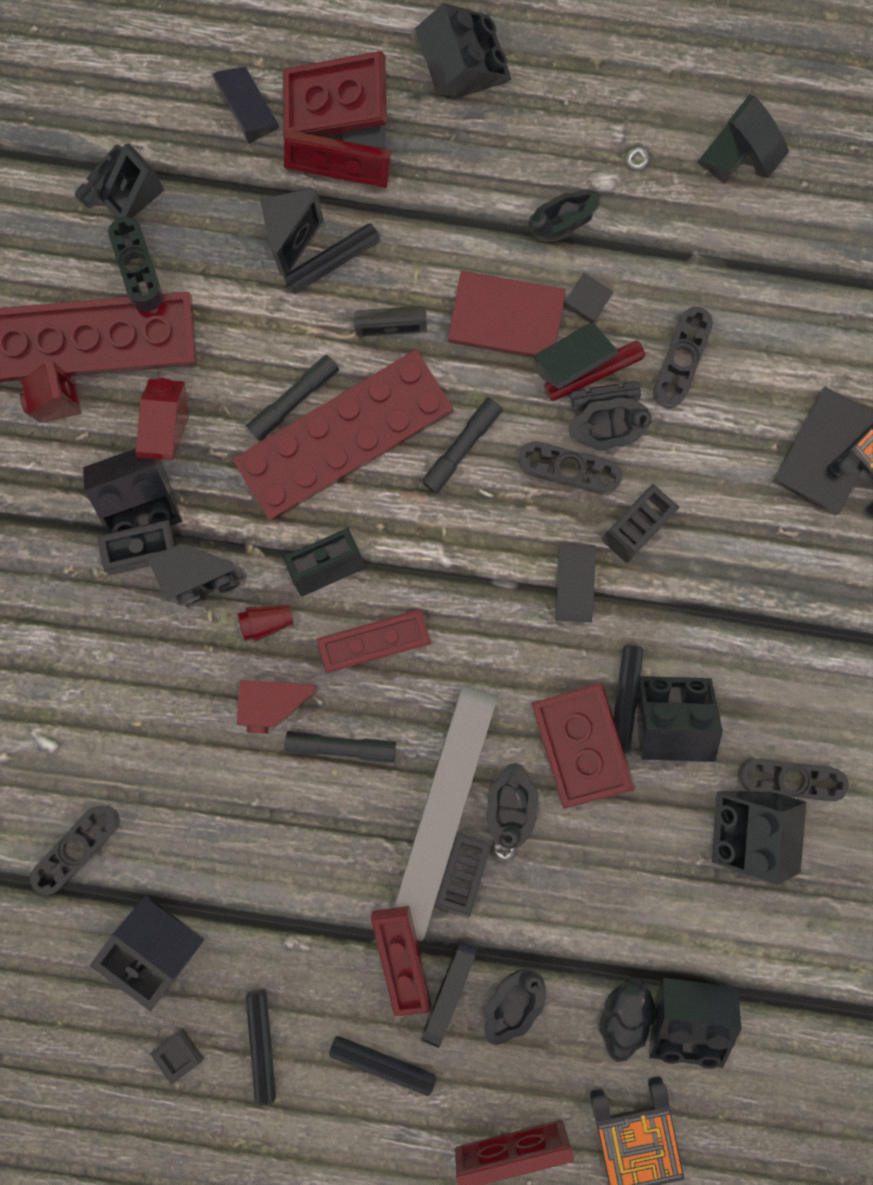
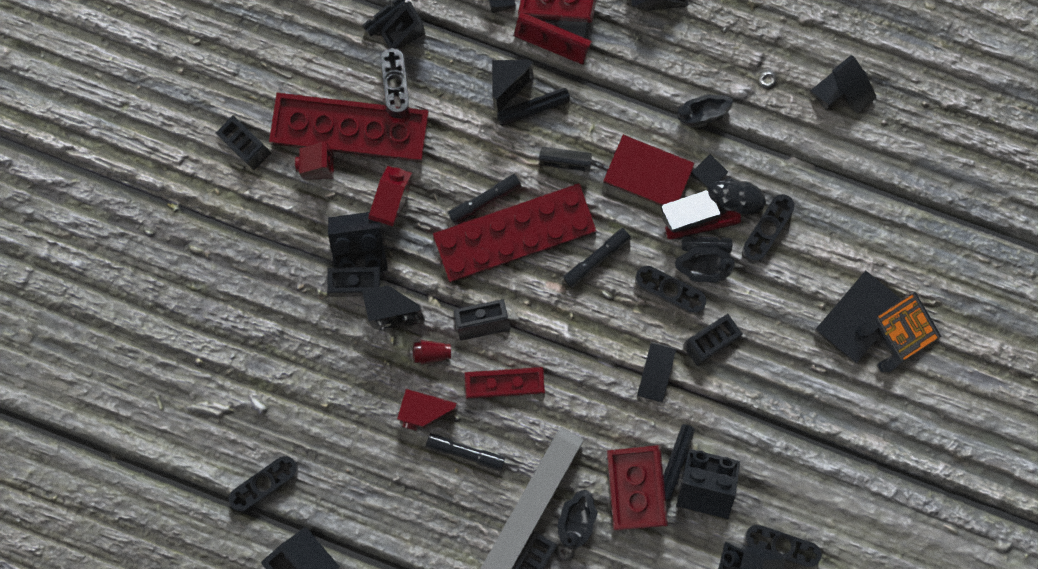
camera: 20 degrees right, 5 degrees down
none -> black arm [708,178,766,214]

